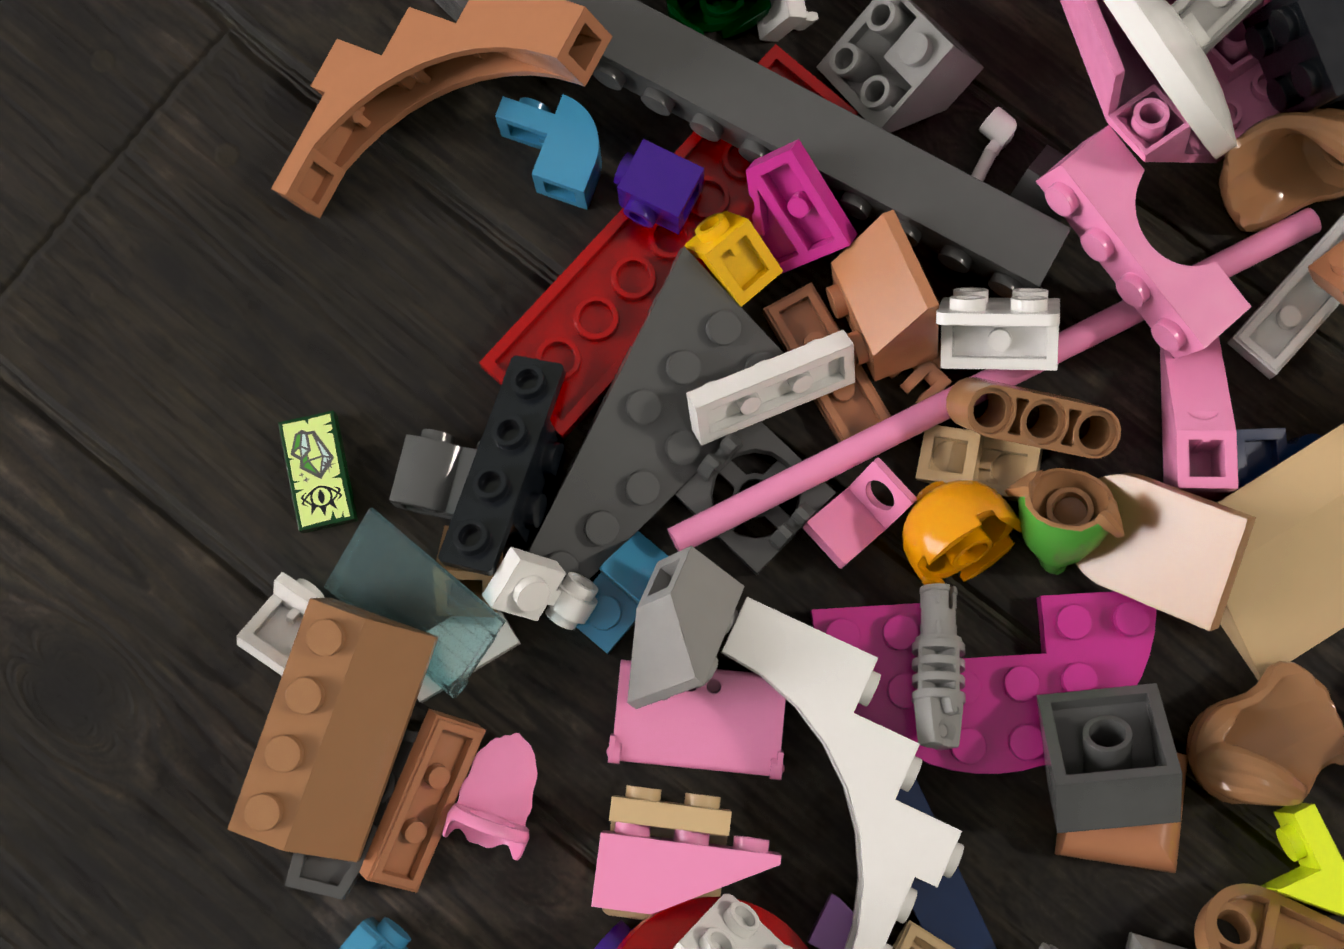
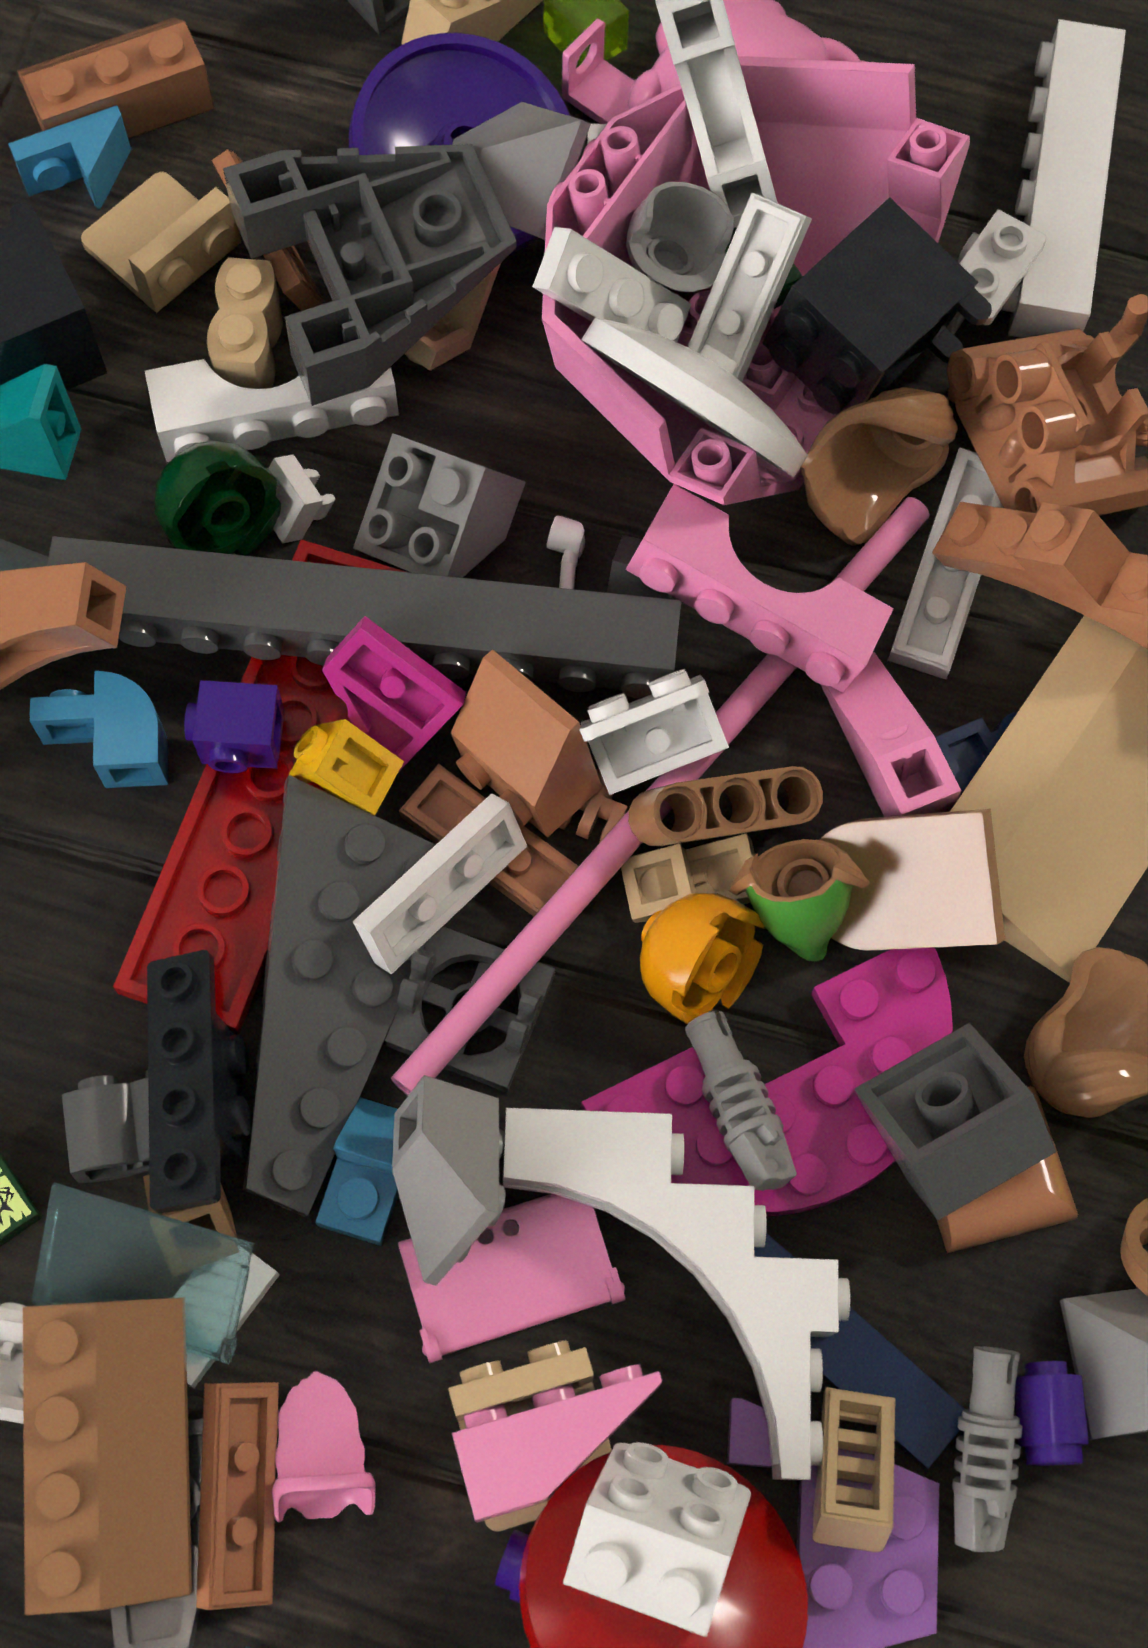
camera: 30 degrees left, 10 degrees down
white plate [482,547,598,630] -> none
bright pink bracket [803,458,917,569] -> none

